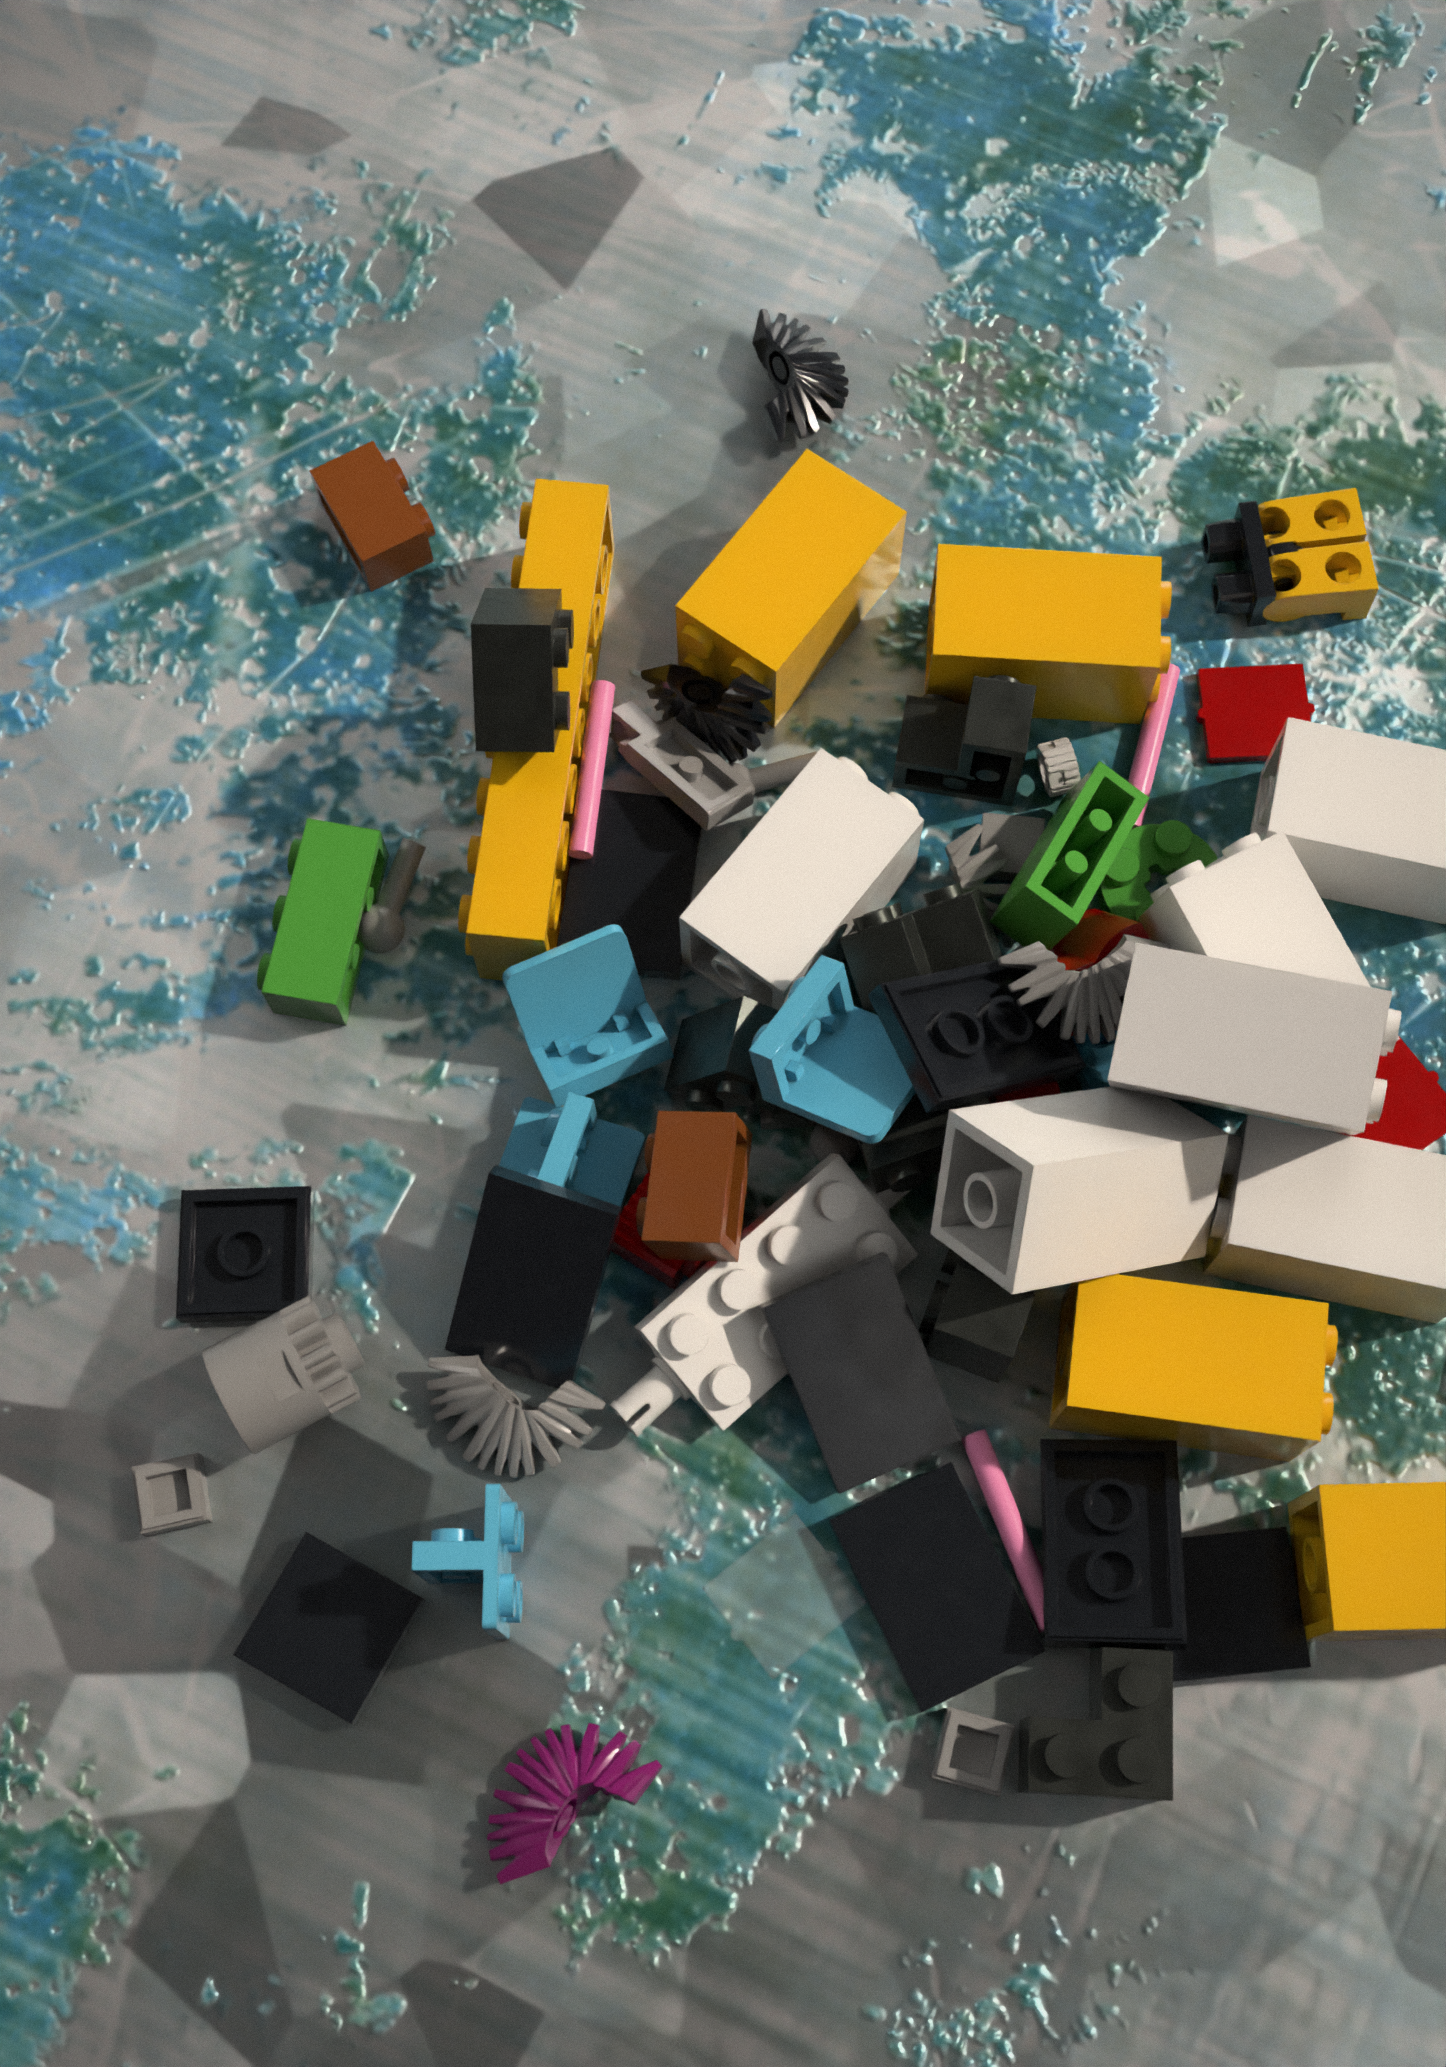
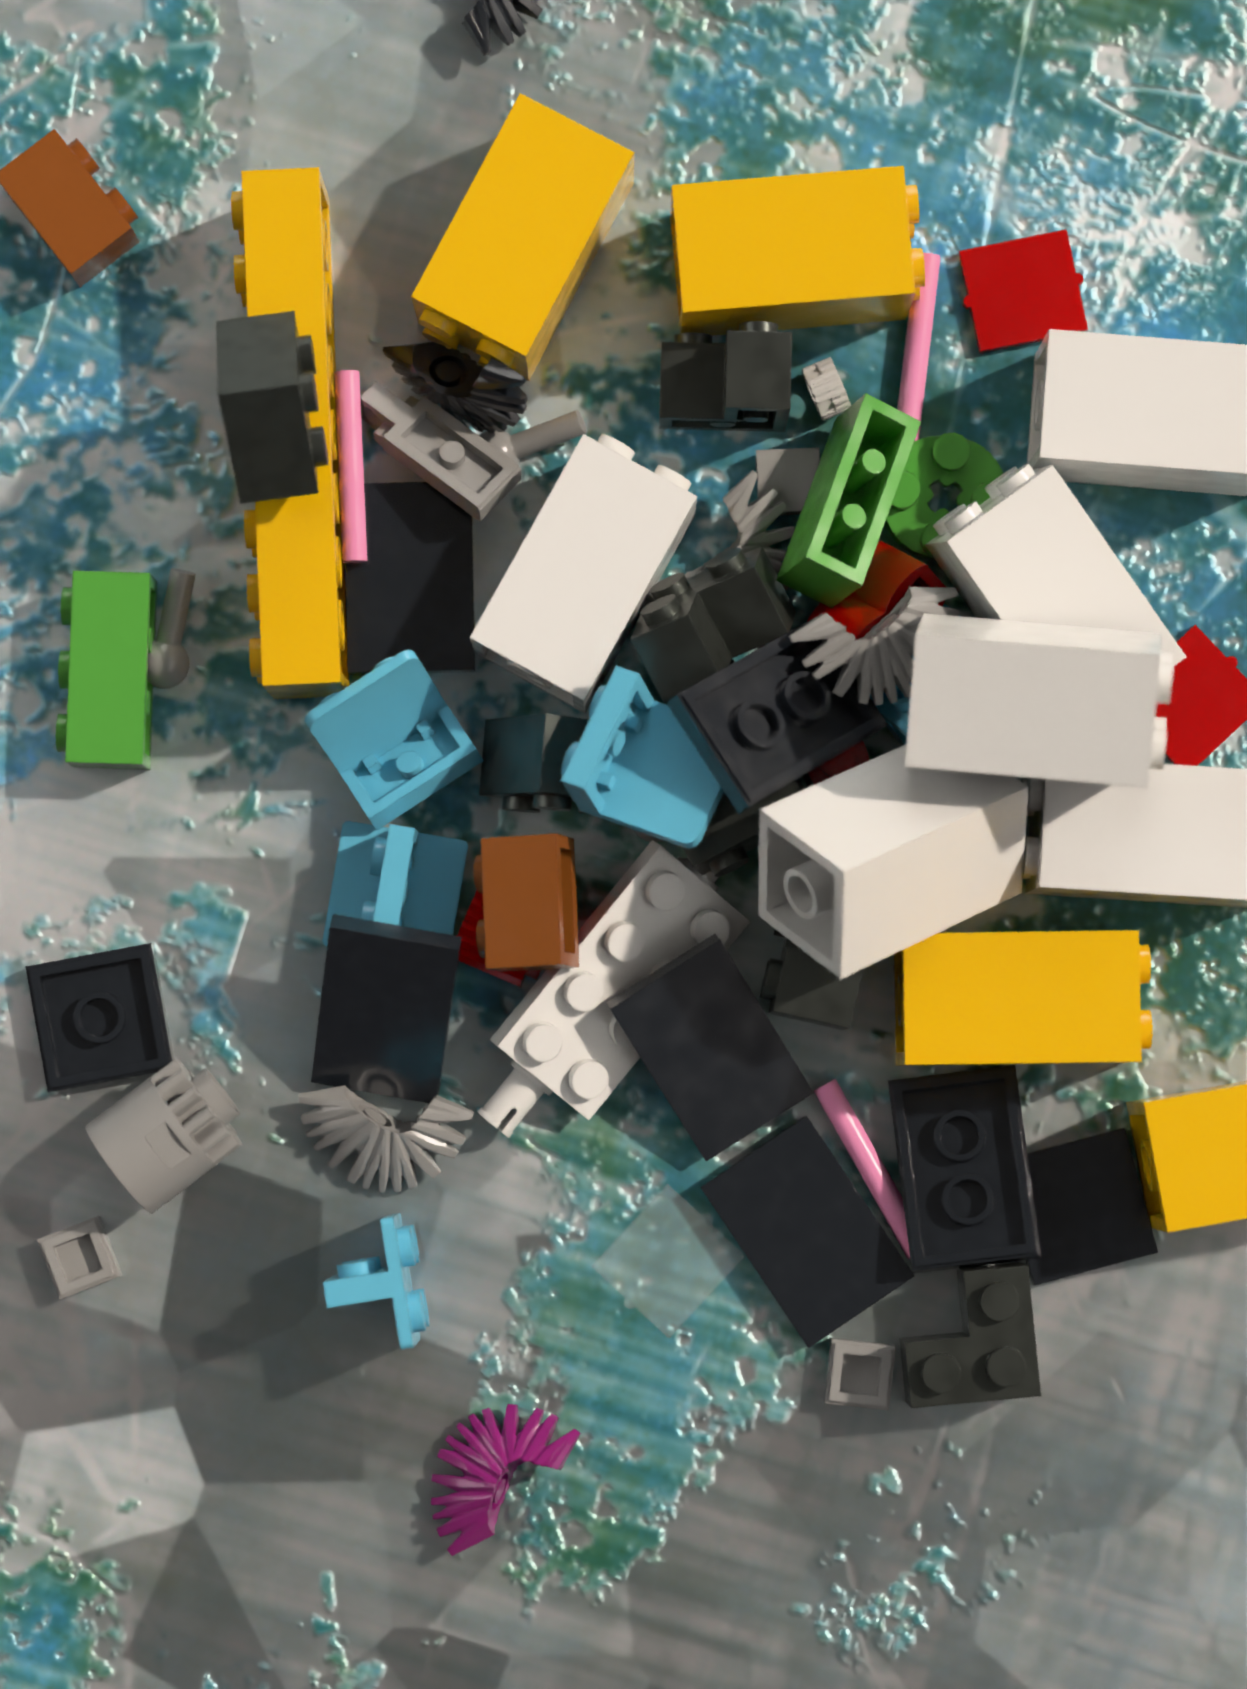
camera: 10 degrees left, 15 degrees up
black tile [233,1532,426,1725] -> none
yellow hips [1201,488,1379,627] -> none

